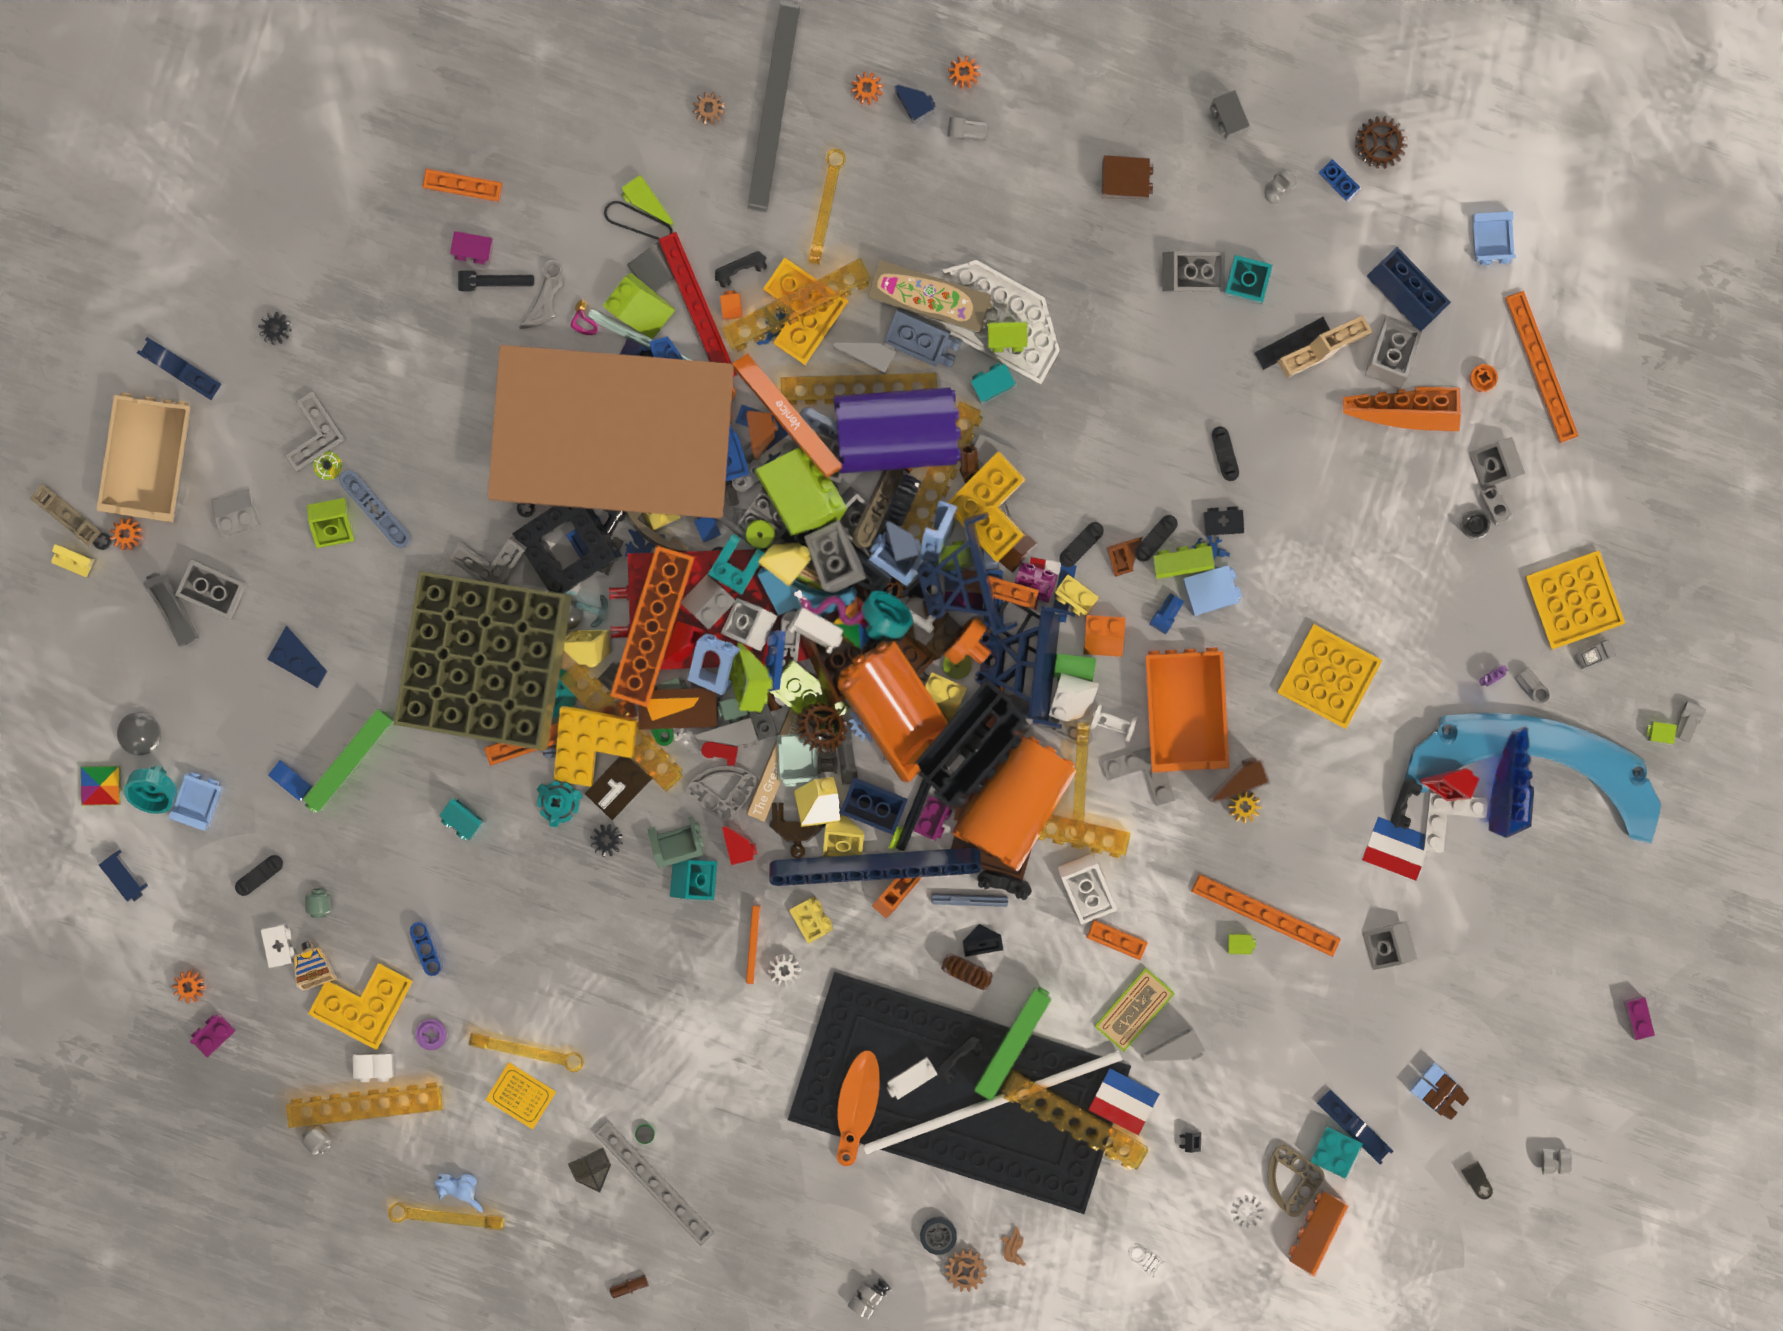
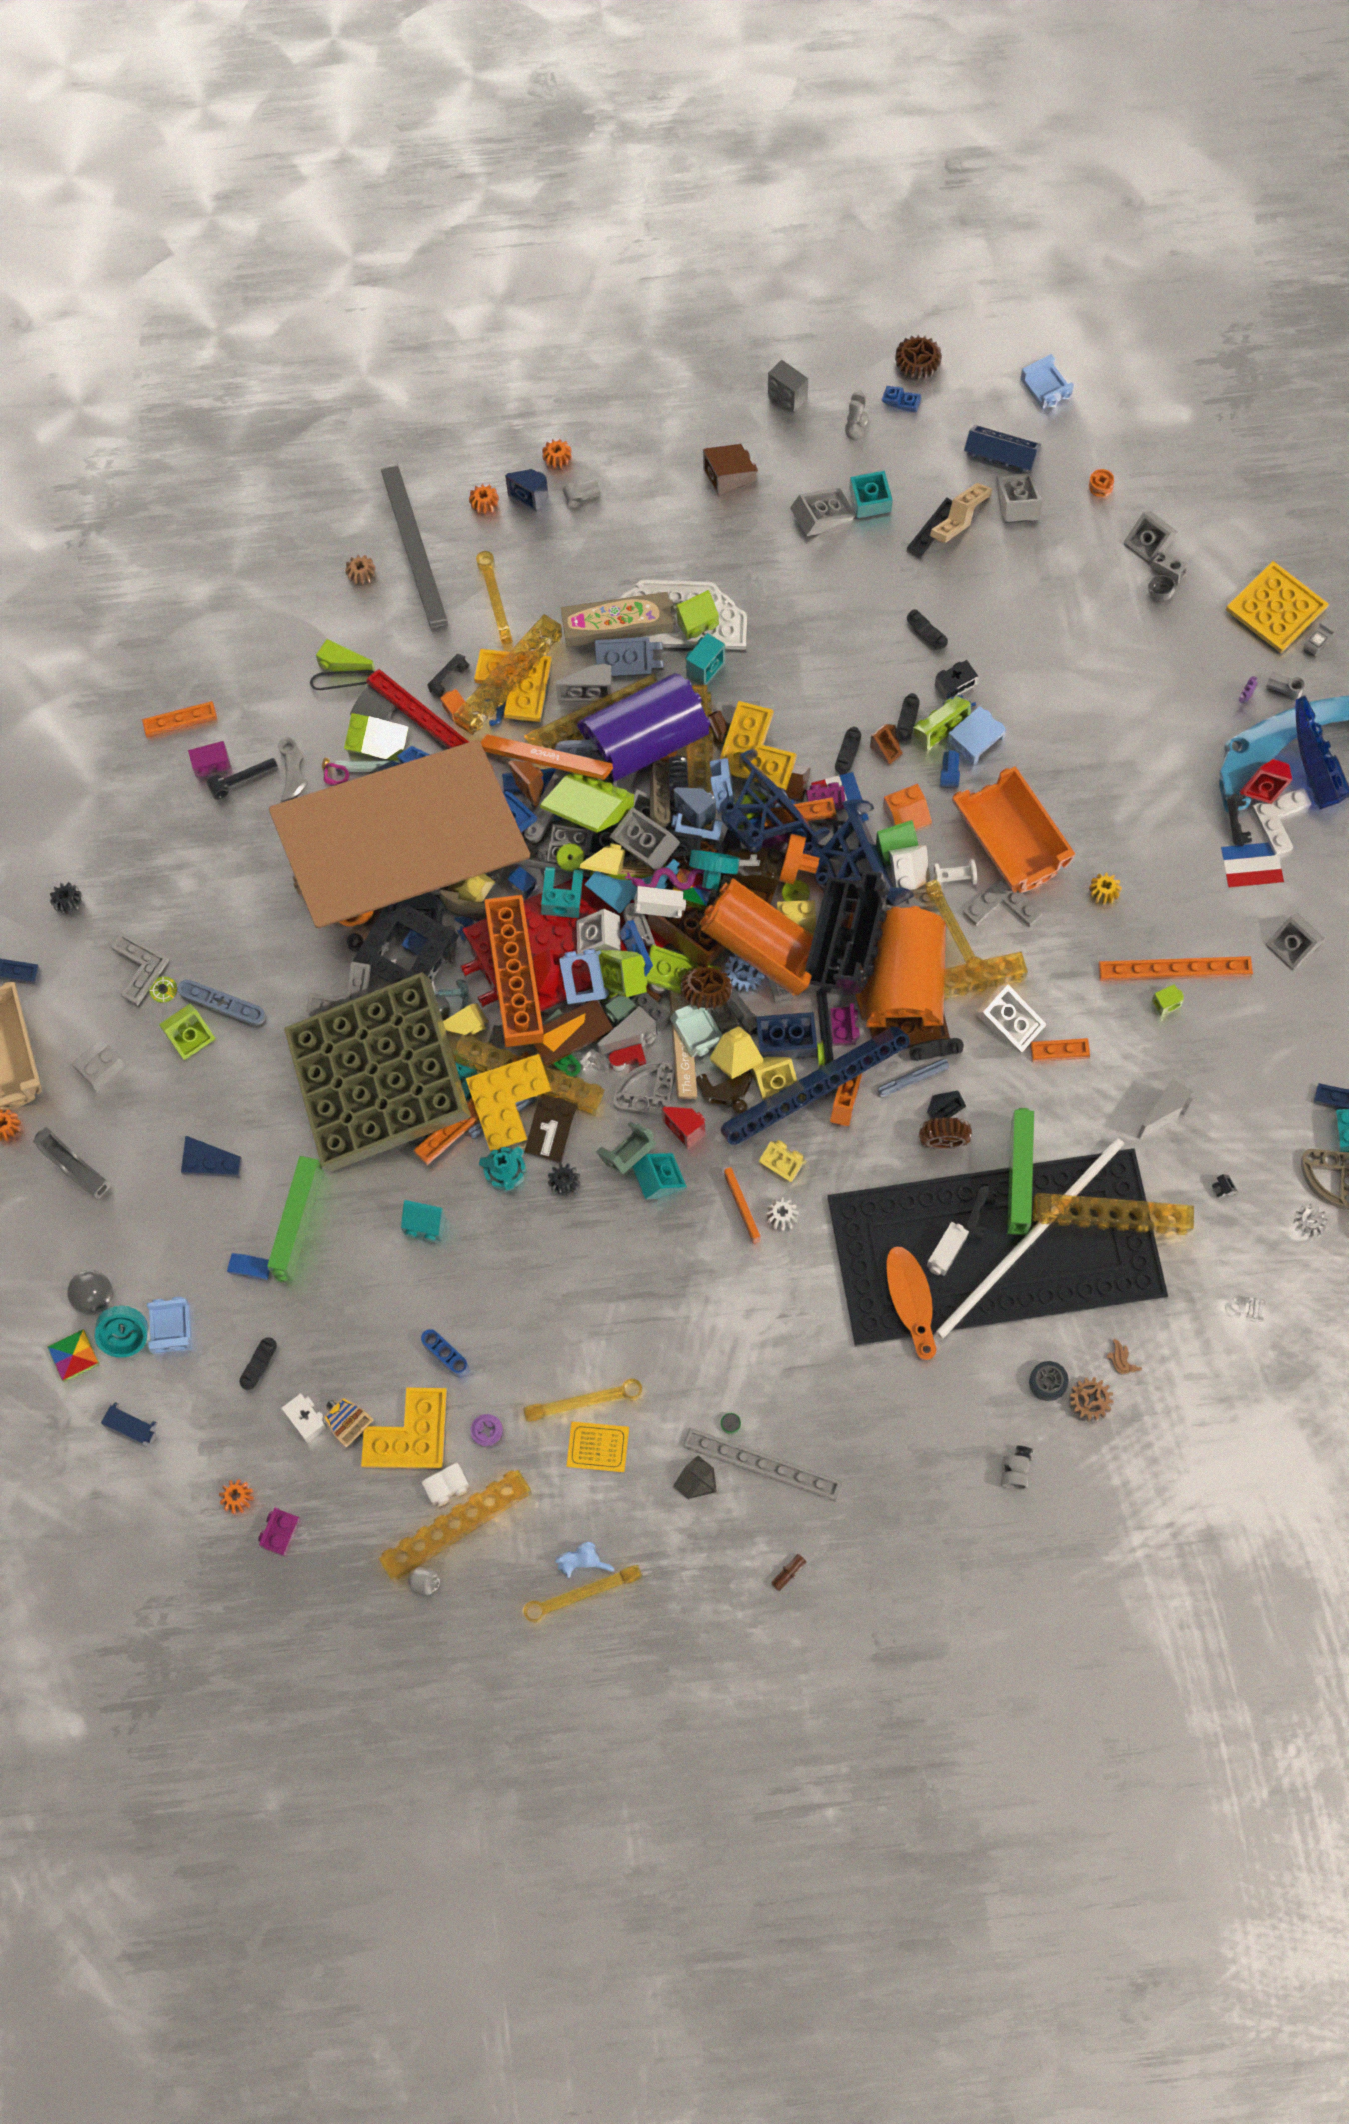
camera: 20 degrees left, 20 degrees down
light grey brick [175,560,247,619] -> none
sand green head [305,889,331,918] -> none
light grey slope [680,575,735,629] -> none
light yellow bracket [1054,574,1099,617] -> none
sticker [1089,1069,1160,1136] -> none
tile [1094,968,1175,1052] -> none
reddish brown slope [1208,757,1270,803] -> none
yellow plate [1277,624,1382,729] -> none
orange wedge [1343,387,1461,431] -> none
orange tile [1505,290,1579,443] -> none

